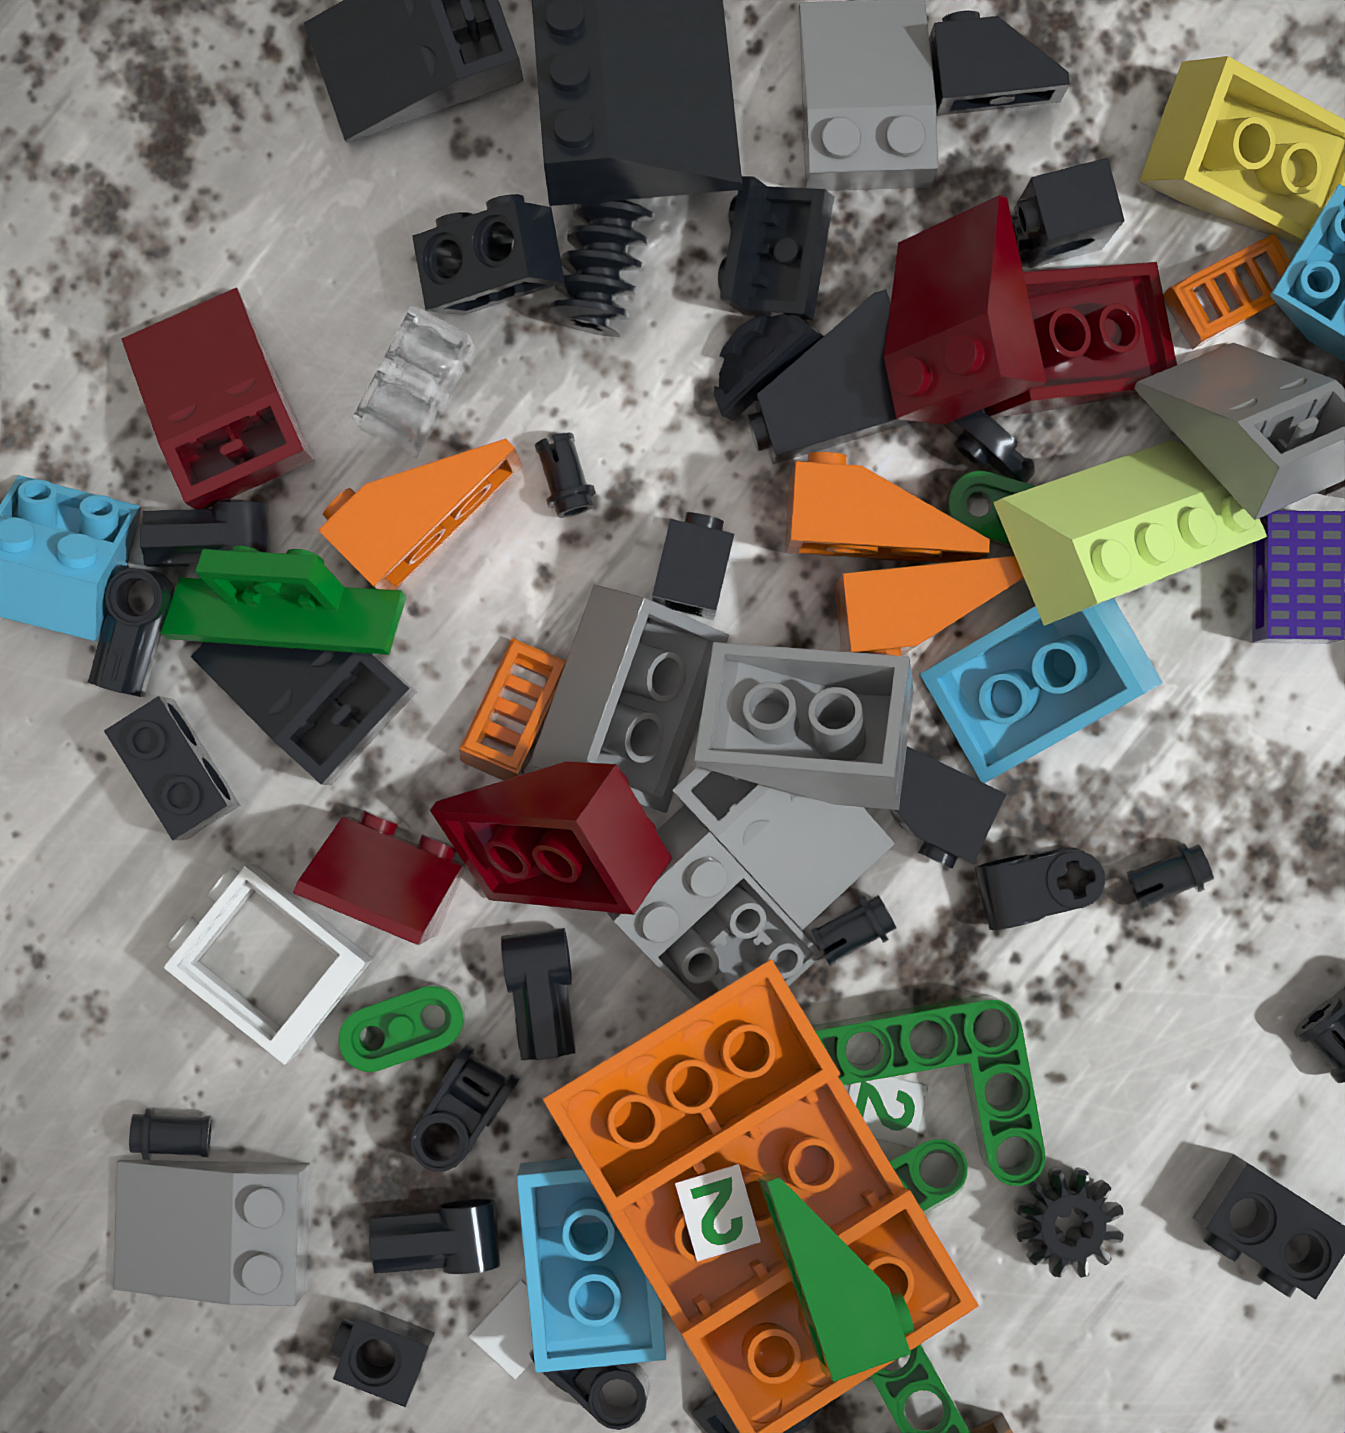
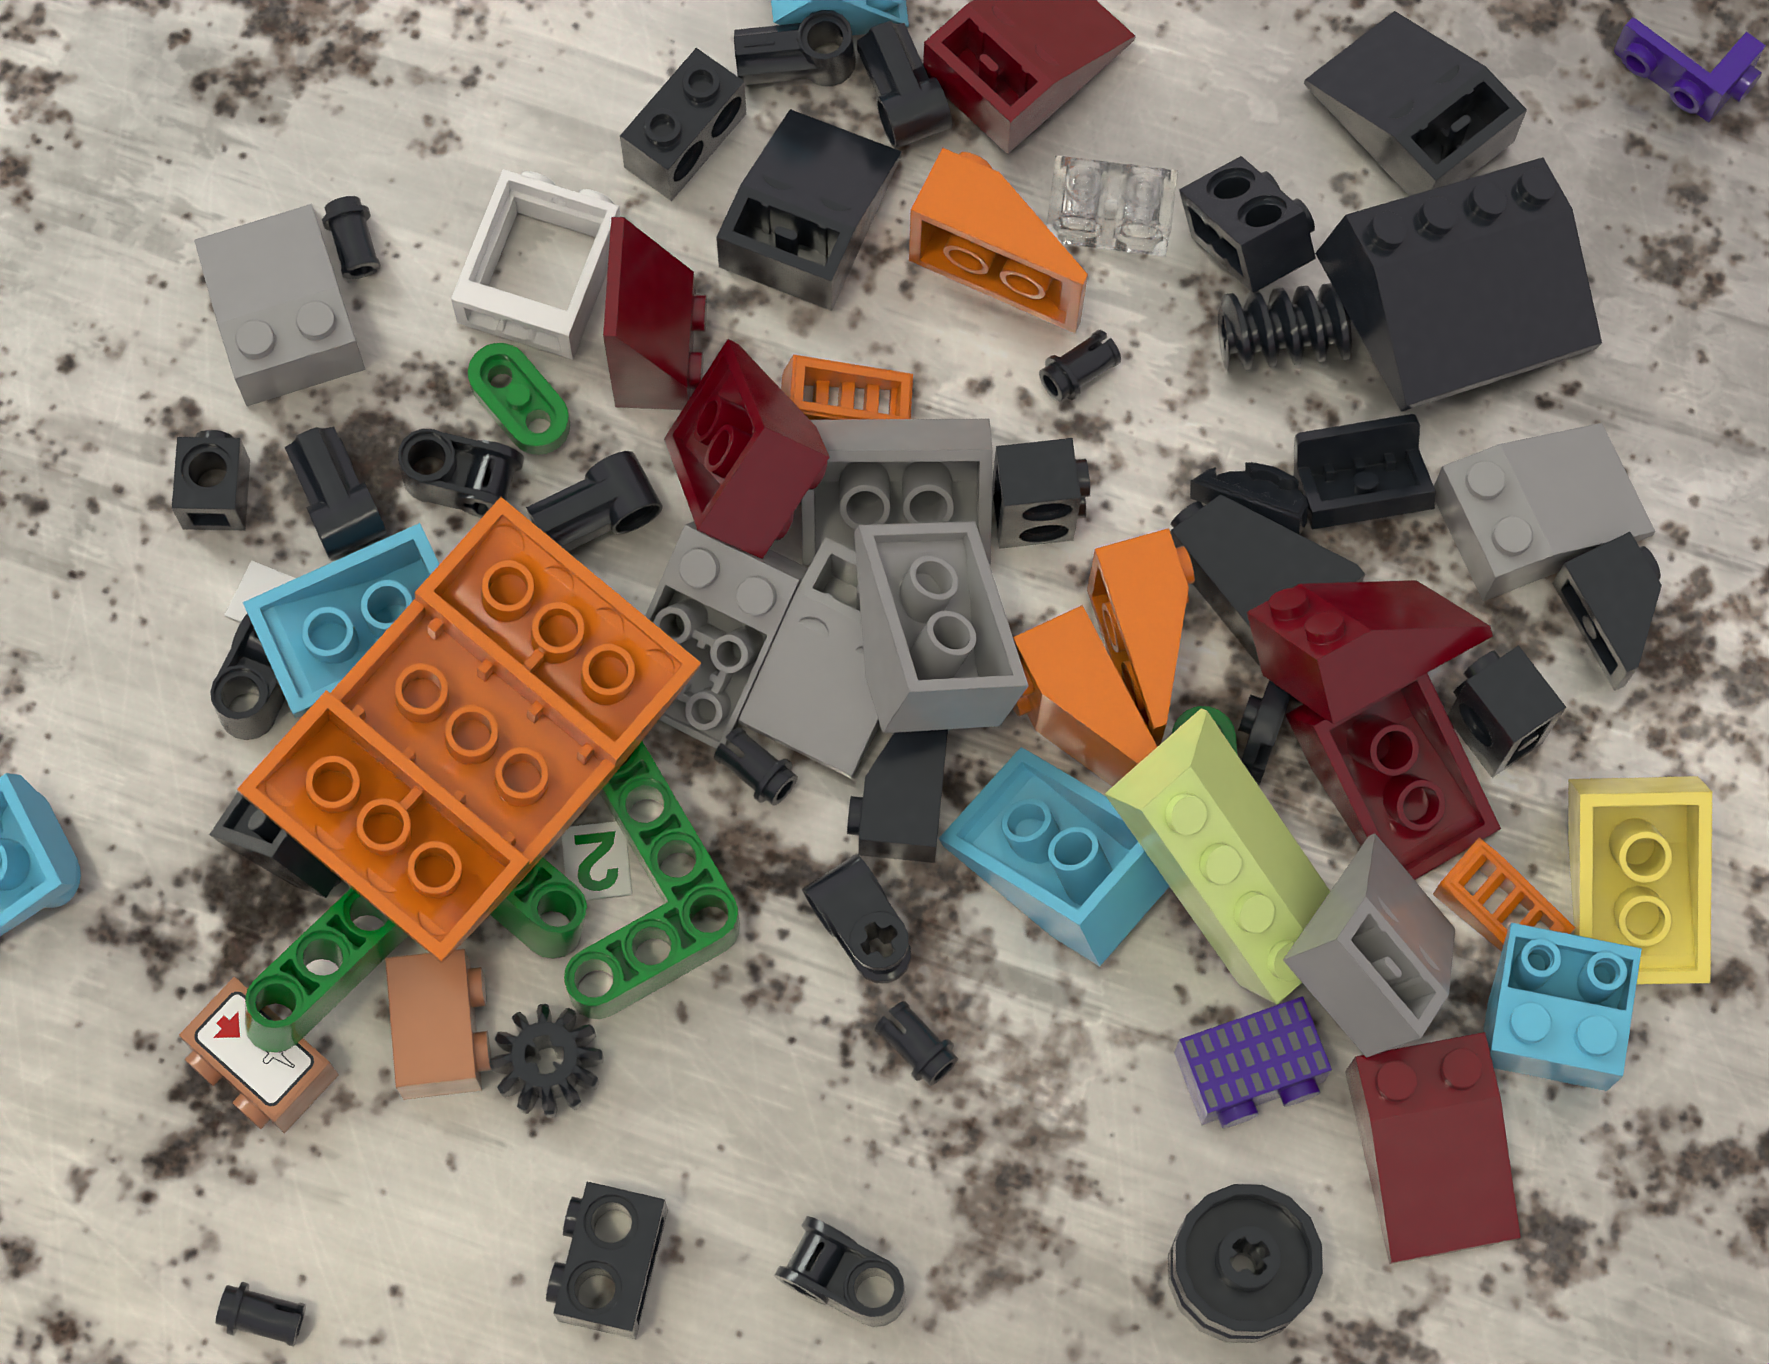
camera: 70 degrees right, 15 degrees down
green bracket [160,546,407,655] -> none
white sticker [675,1164,761,1262] -> none
green slope [758,1173,914,1382] -> none
none -> nougat brick [385,949,492,1100]

